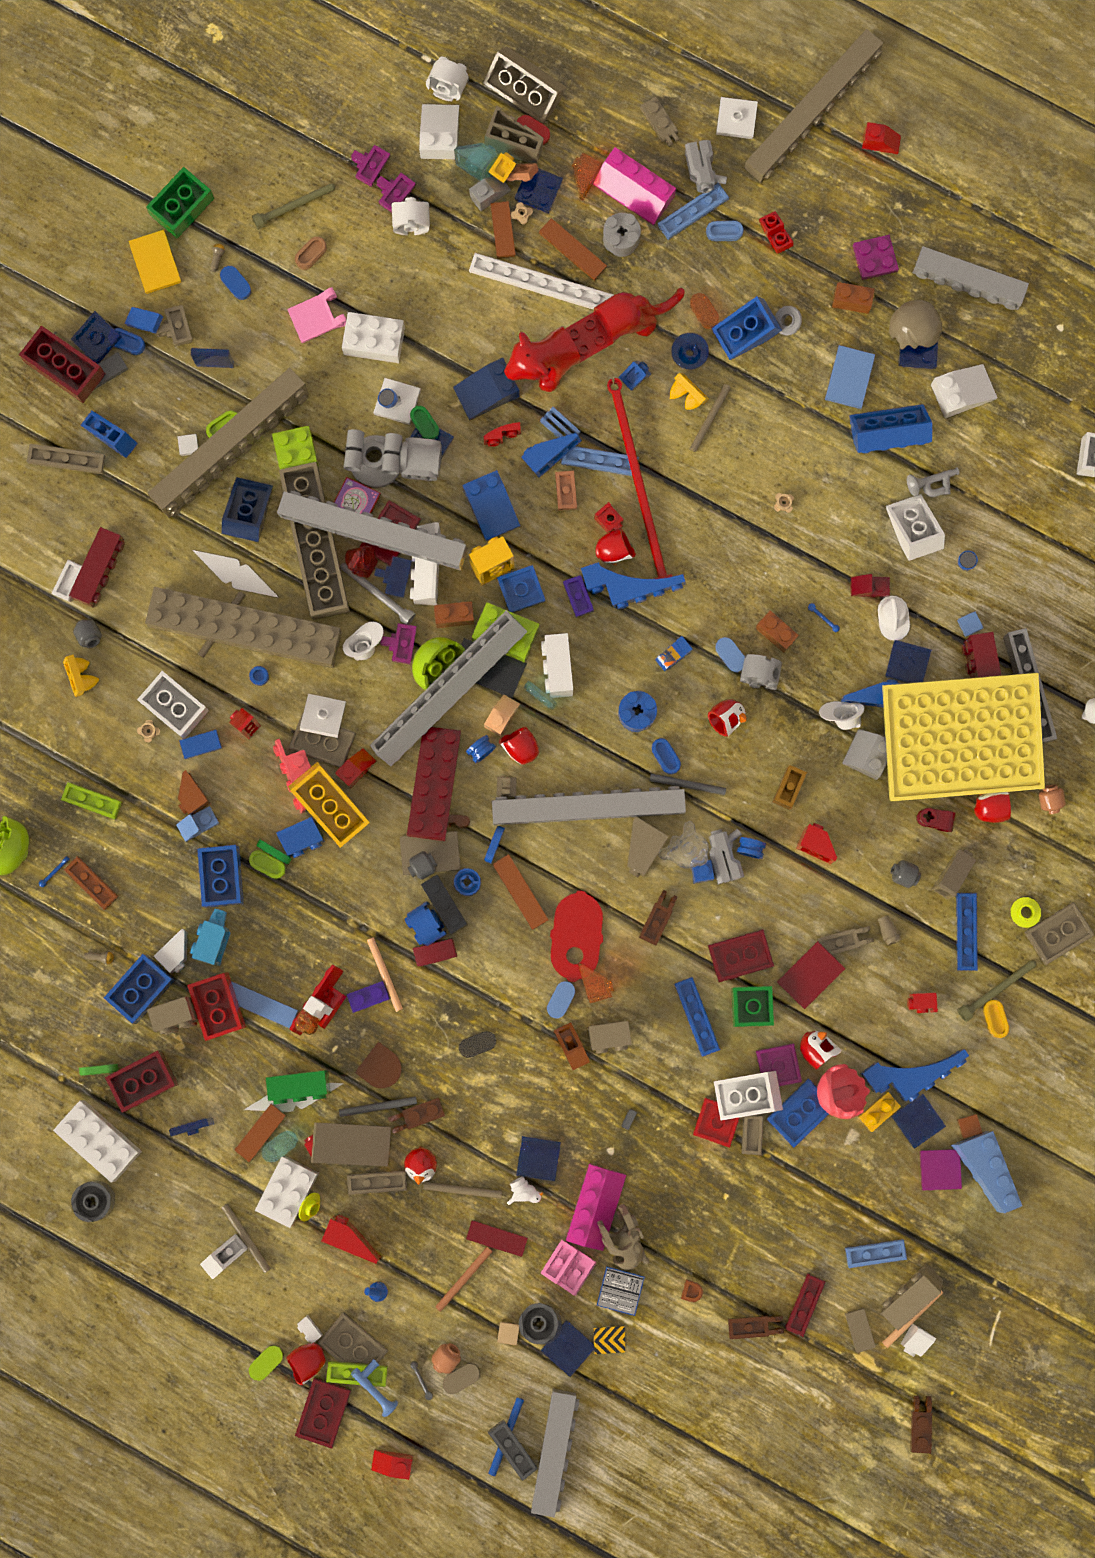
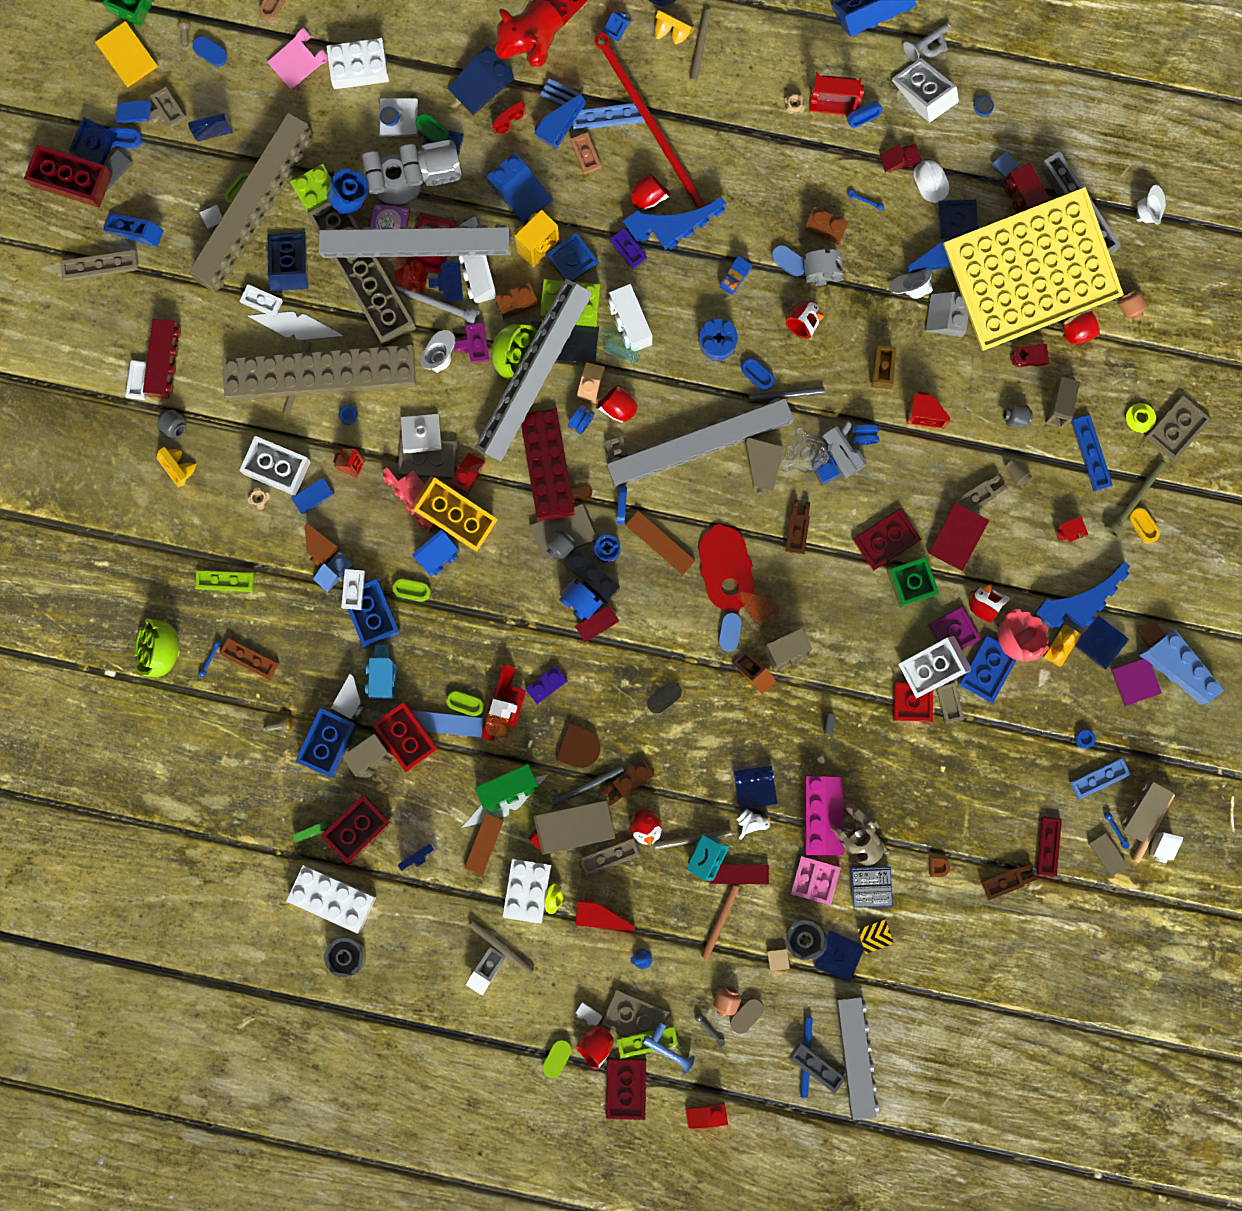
camera: 15 degrees left, 0 degrees up
green tile [256,839,292,865] -> none
clear light blue tile [262,1131,298,1162] -> none
light nougat bar [367,937,403,1012] -> none
red brick [594,502,624,533] -> none
blue tile [674,977,720,1057] -> none
reddish brown hinge [910,1395,932,1454] -> none
none -> white plate [240,284,283,317]
none -> blue brick [326,168,369,214]
none -> white plate [341,569,365,610]
none -> lime tile [446,691,484,717]
none -> teal brick [686,835,730,881]
none -> red window [809,72,864,115]
none -> blue tile [847,101,883,128]
none -> blue tile [1075,729,1096,749]
none -> blue hinge [1104,812,1129,849]

